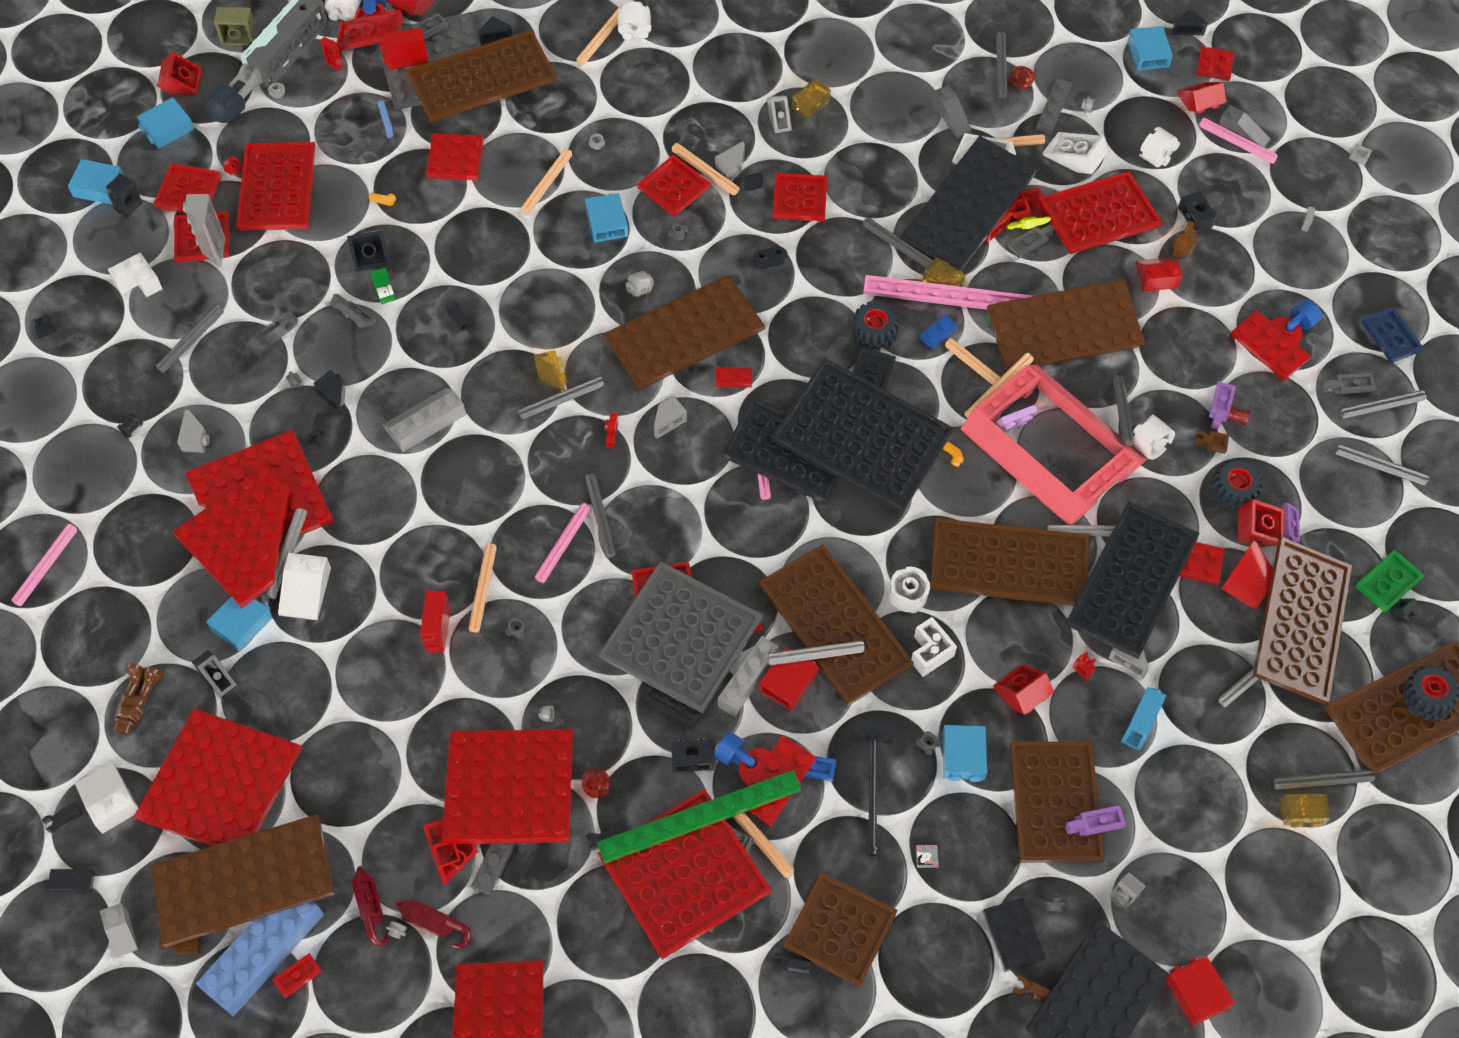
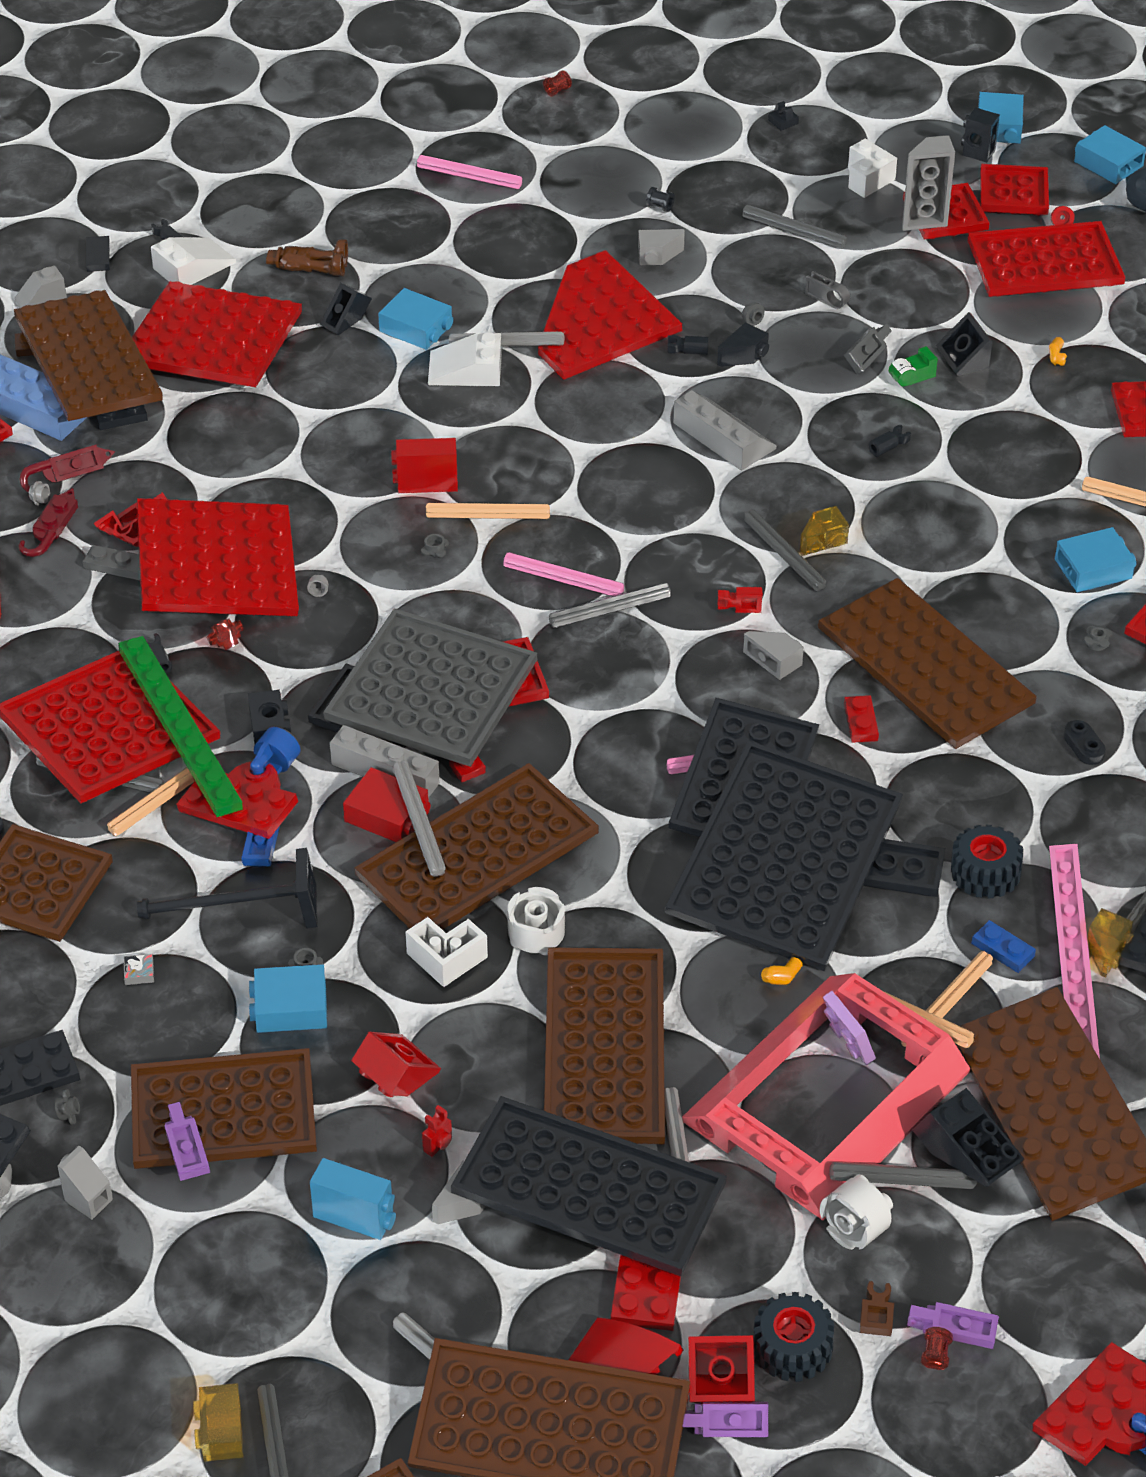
camera: 85 degrees right, 15 degrees down
red plate [173,464,291,609] -> none
light grey head [626,271,654,297] -> none
none -> black slope [913,1088,1024,1187]

